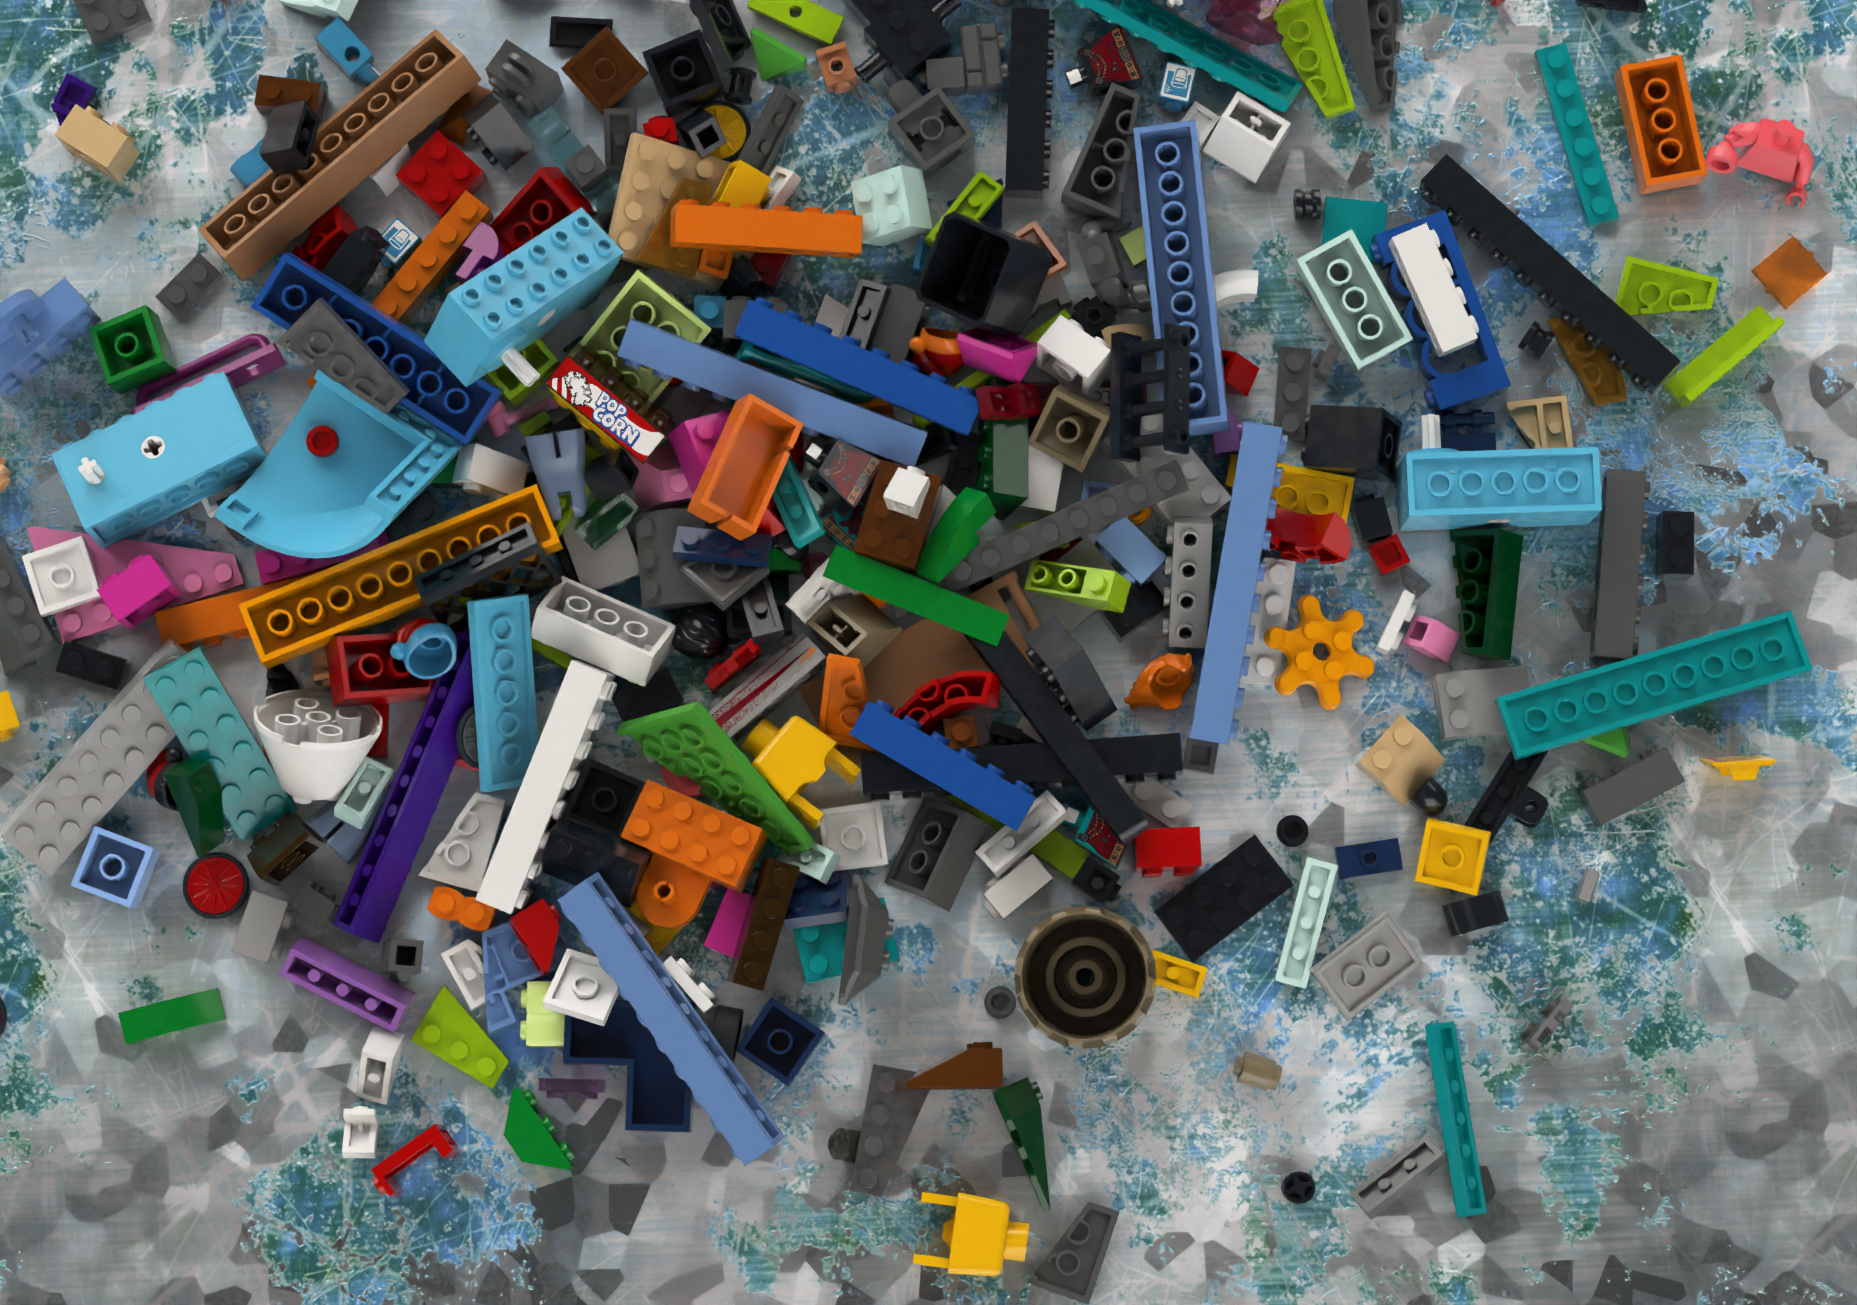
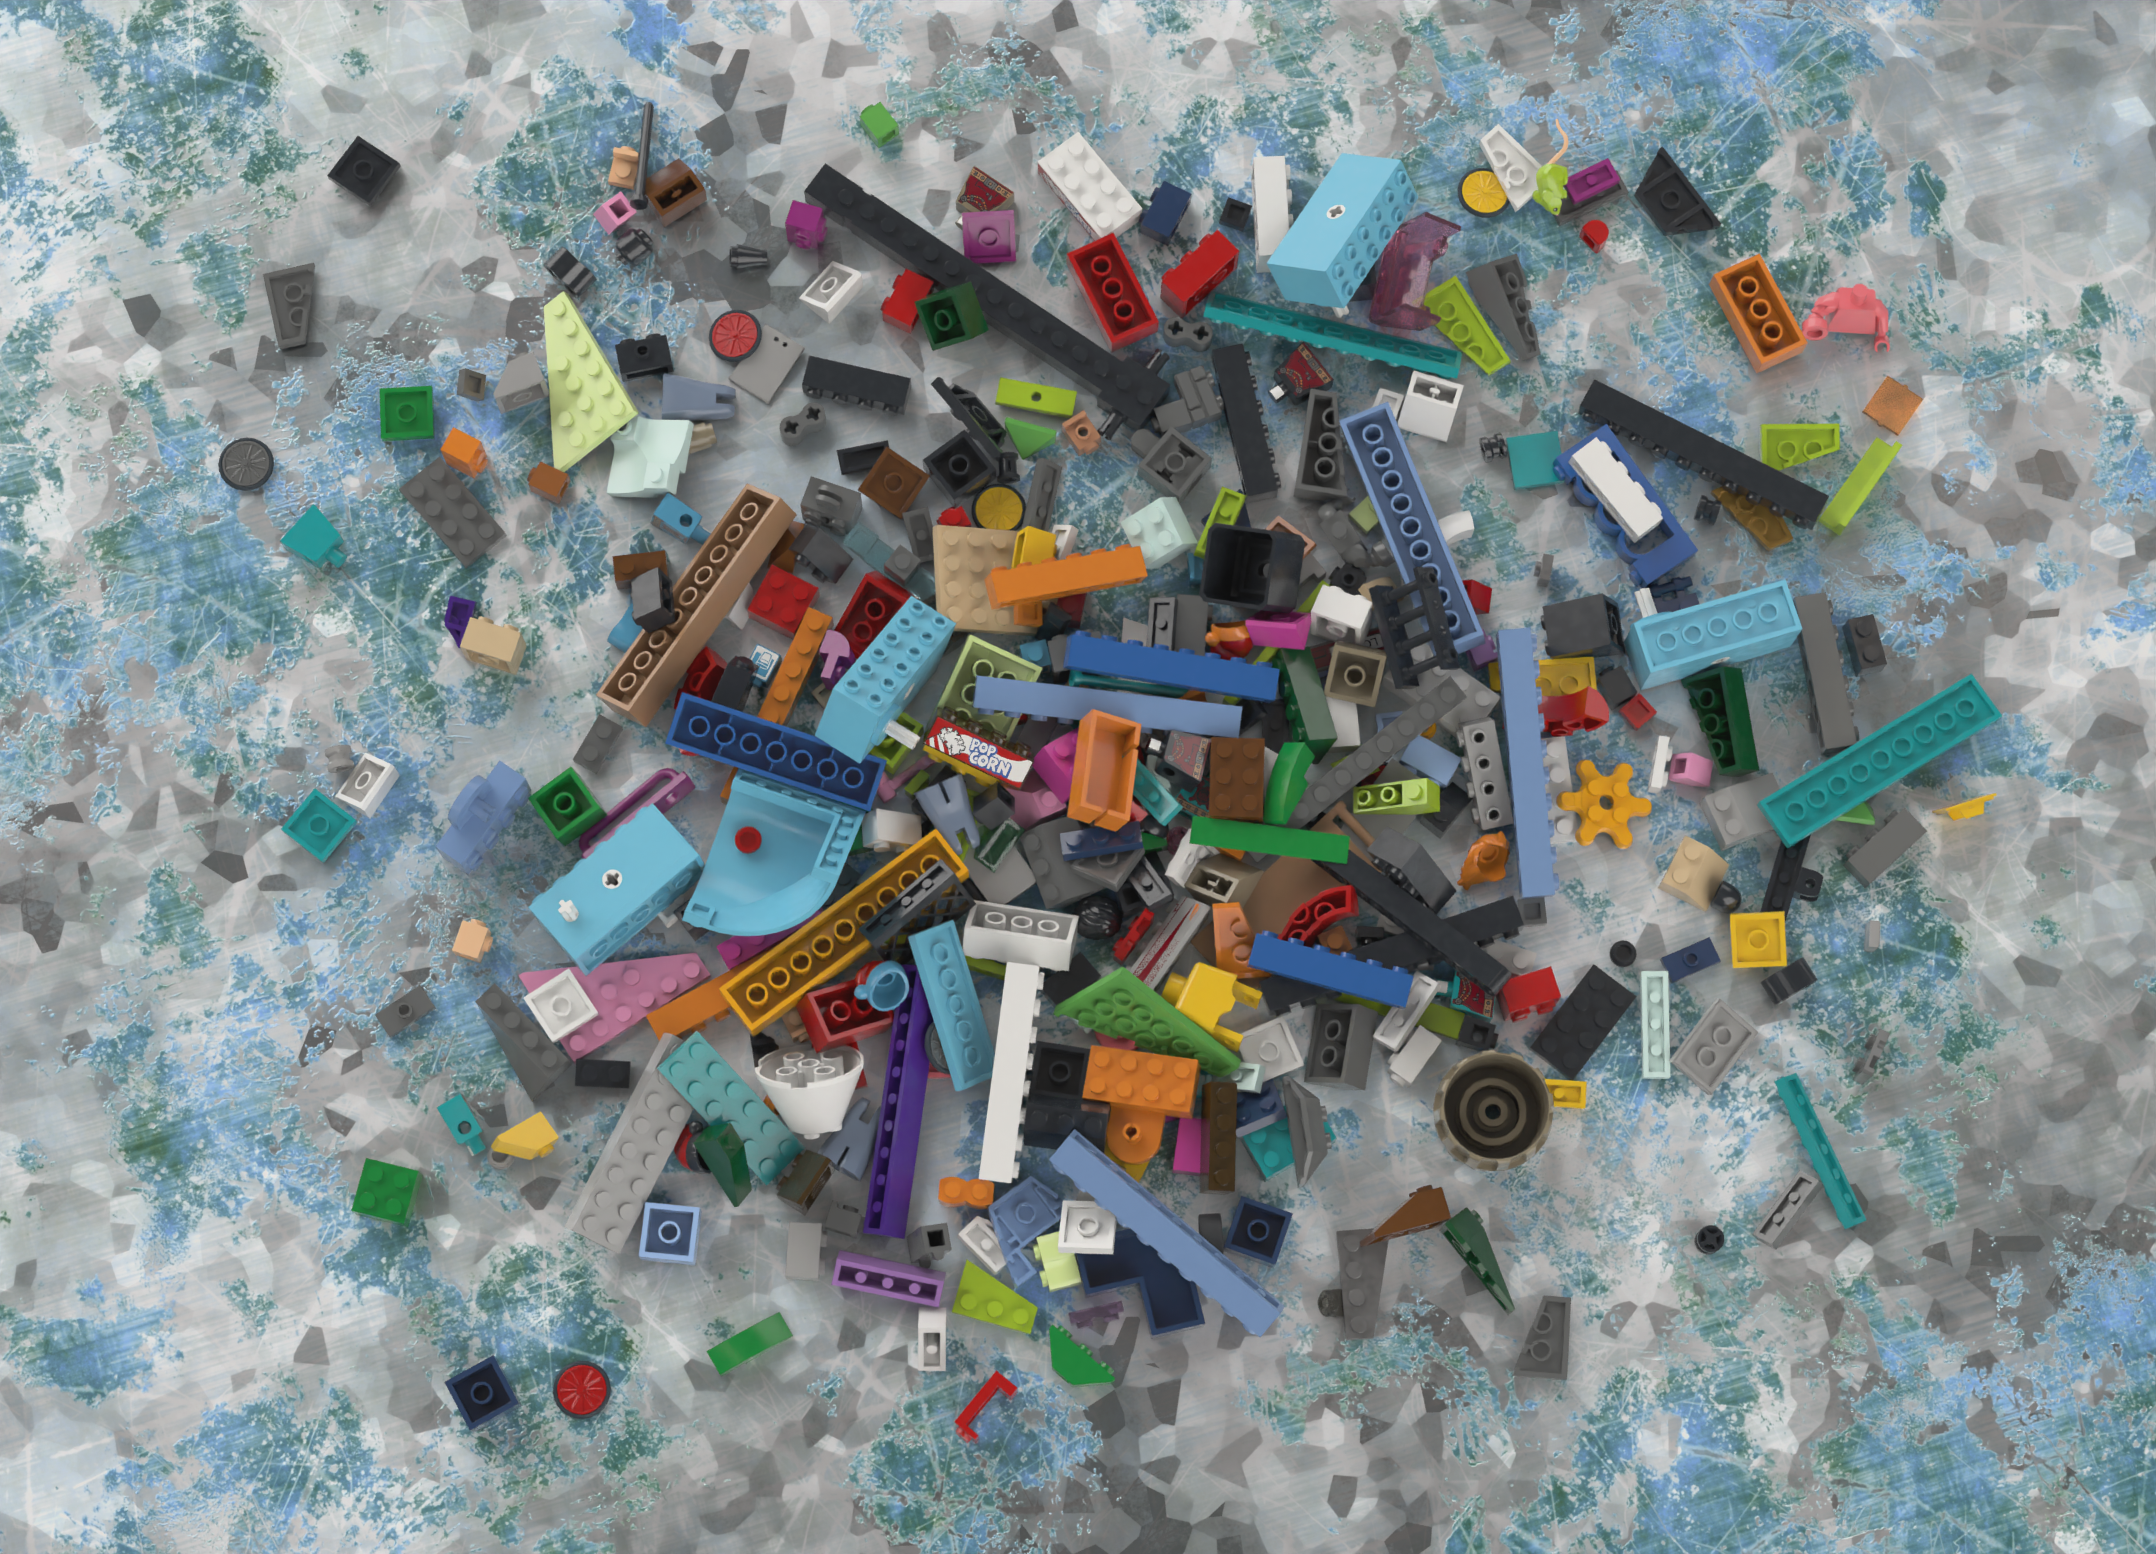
camera: 20 degrees left, 5 degrees down
dark pink brick [97,554,183,630] -> none
red wheel [183,852,249,919] -> none
flat silver wing [276,298,410,414] -> none
light aqua slope [334,756,394,829] -> none
white bracket [342,1106,379,1158] -> none
white wing [418,792,507,893] -> none
red slope [508,898,561,977] -> none
light grey leg [540,310,595,363] -> none
pearl gold wing [633,178,714,278] -> none
white plate [663,956,717,1015] -> none
black brick [676,108,728,158] -> none
white slope [883,466,931,519] -> none
yellow piece [913,1192,1029,1276] -> none
dark red slope [975,383,1042,420] -> none
dark grey plate [984,986,1016,1019] -> none
dark azure brick [1157,61,1197,113] -> none
dark tan brick [1232,1051,1282,1091] -> none
dark grey plate [1273,346,1311,443] -> none
light aqua brick [1294,229,1413,373] -> none
tan wing [1505,395,1574,449] -> none
teal plate [1534,42,1619,228] -> none

